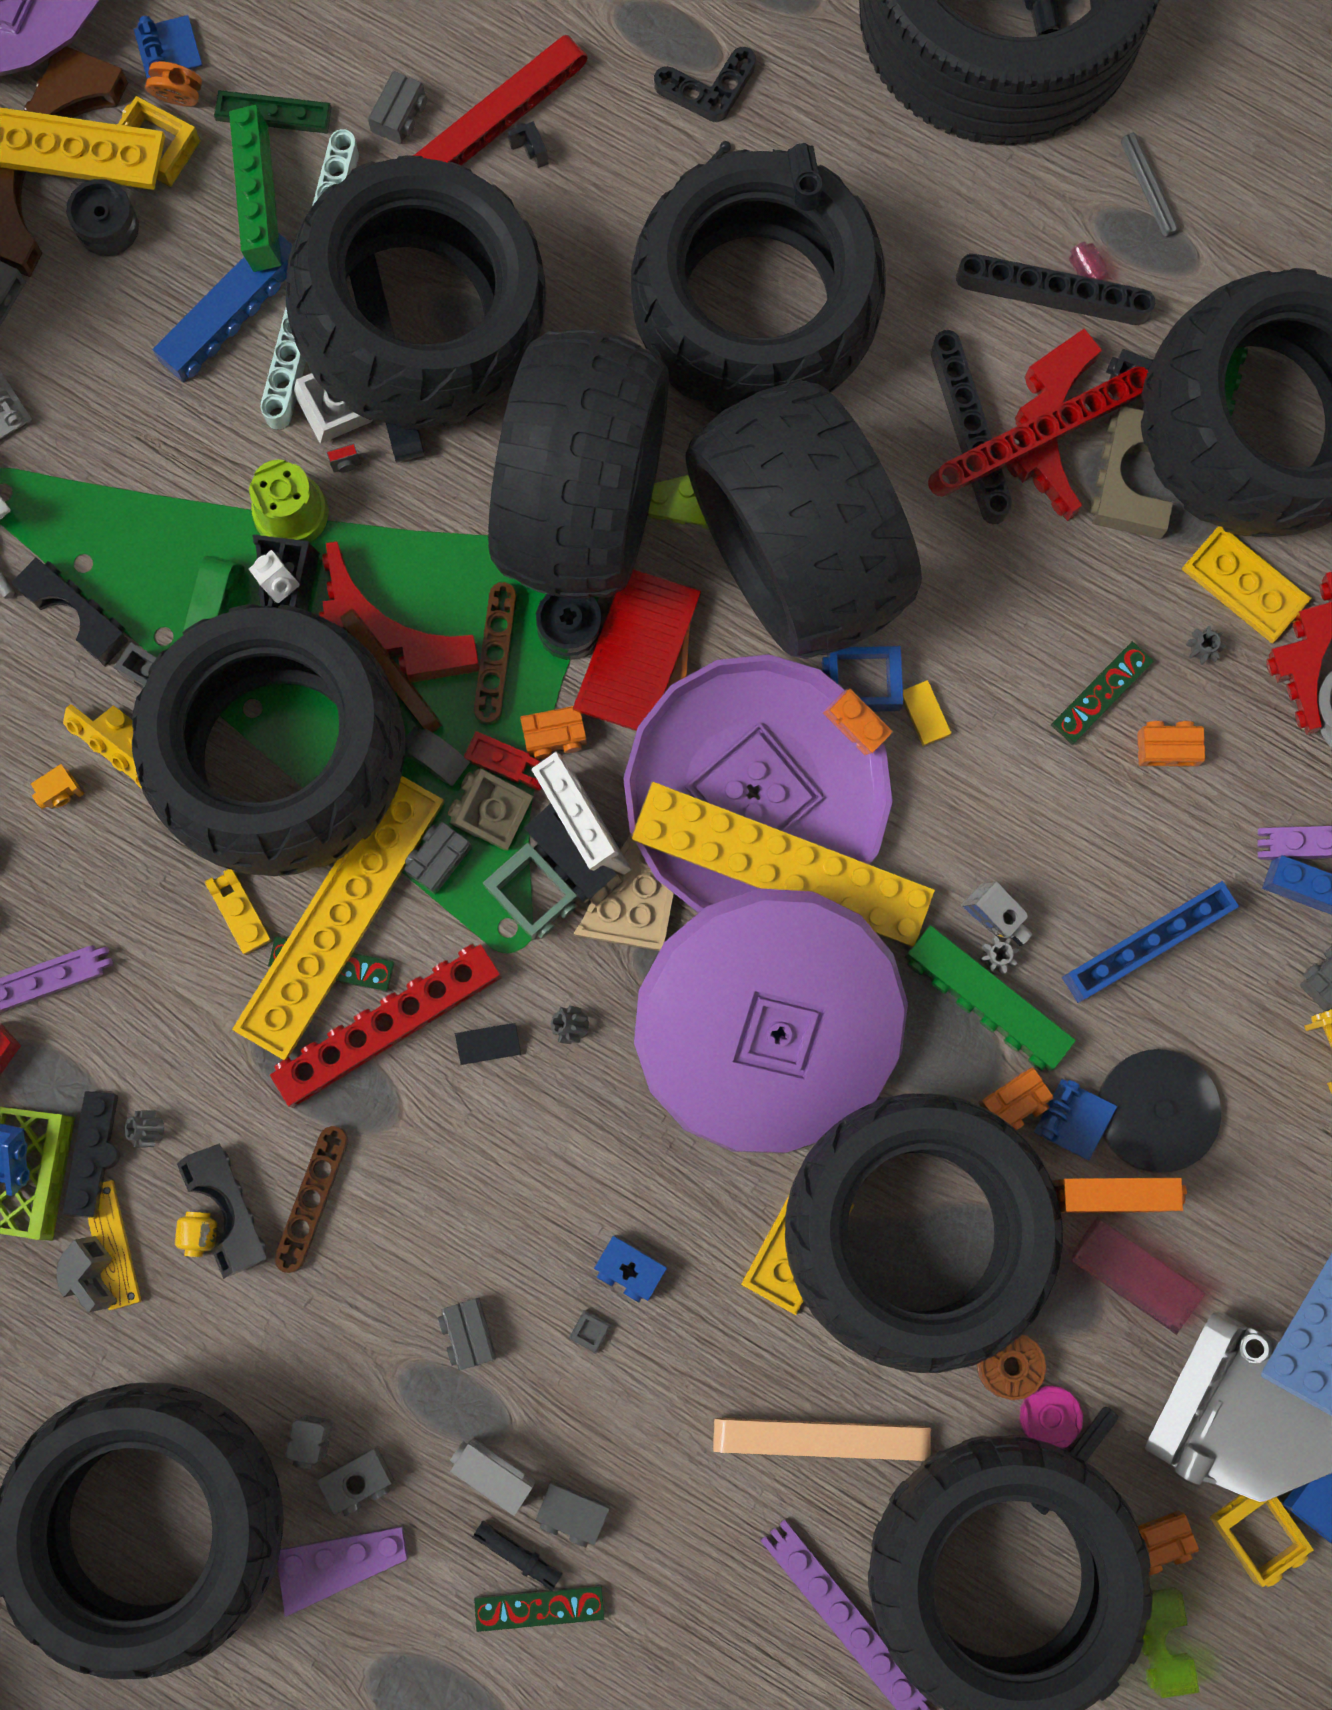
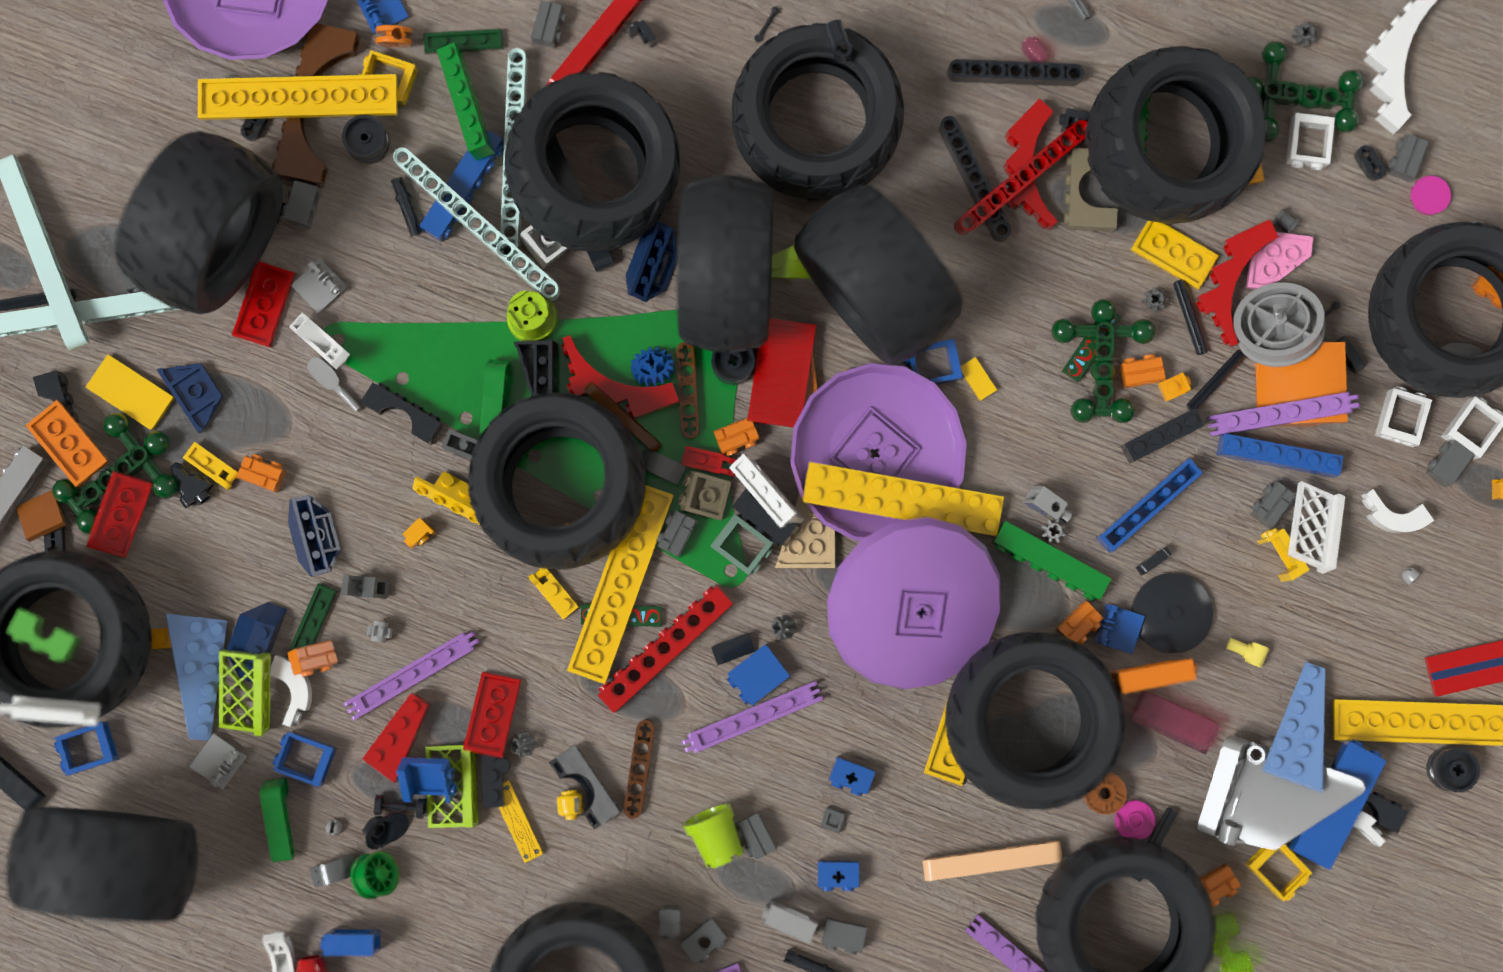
camera: 10 degrees left, 5 degrees up
dark grey brick [56,1236,116,1313] -> none
white bracket [249,550,300,603] -> none
dark grey plate [326,443,361,473] -> none
orange brick [823,688,893,756] -> none
none -> black pin [390,177,422,237]
none -> light aqua beam [393,148,560,301]
none -> red tile [463,672,522,758]
none -> dark blue wedge [626,221,678,302]
none -> blue gear [631,347,674,387]
none -> medium lavender hinge [681,680,824,753]
none -> lime piece [682,803,744,868]
none -> blue panel [726,644,790,706]
none -> blue brick [817,860,859,891]
none -> dark green piece [1051,299,1156,424]
none -> black arch [1120,408,1205,464]
none -> black beam [1135,546,1172,576]
none -> light orange bracket [1157,372,1191,402]
none -> black axle [1173,279,1208,355]
none -> black axle [1186,350,1246,410]
none -> light yellow pin [1226,638,1269,668]

